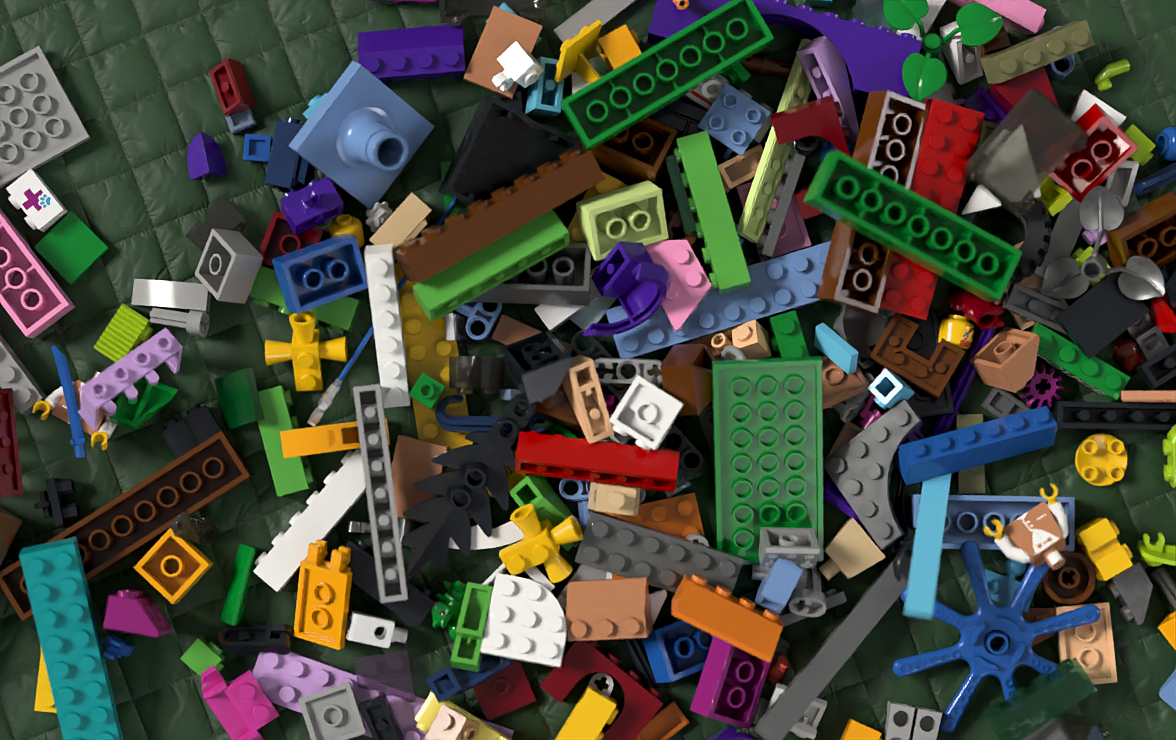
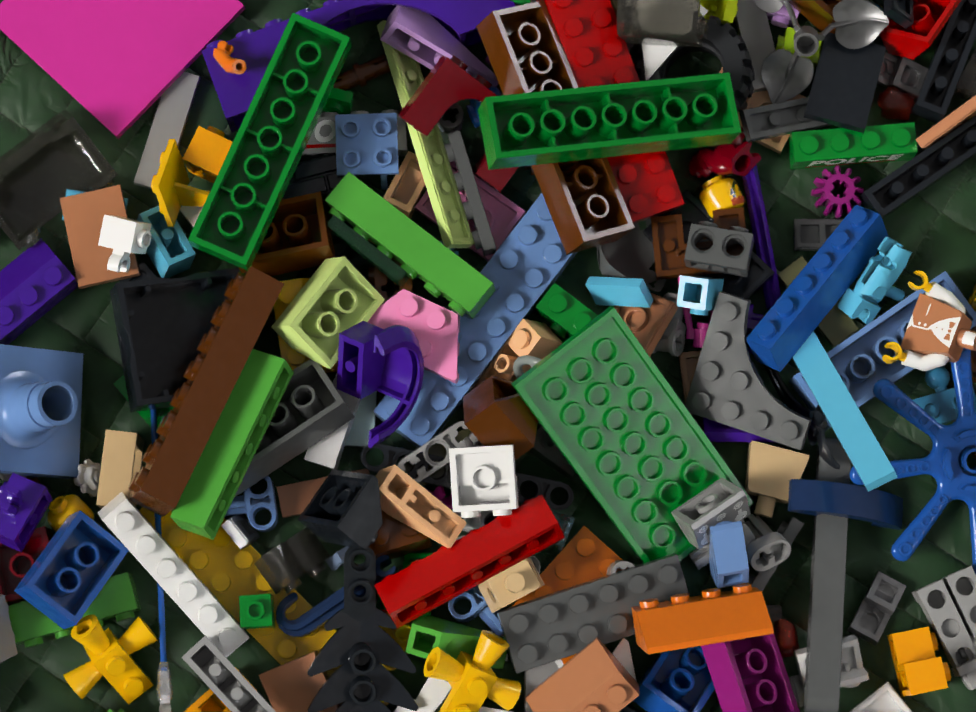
camera: 35 degrees left, 5 degrees down
nougat slope [970,326,1040,393] -> none
yellow dish [1075,433,1128,486] -> none
none -> dark grey brick [684,221,754,277]
none -> dark blue slope [788,479,903,530]
none -> medium azure piece [838,236,912,325]
none -> flat silver slope [847,571,906,645]

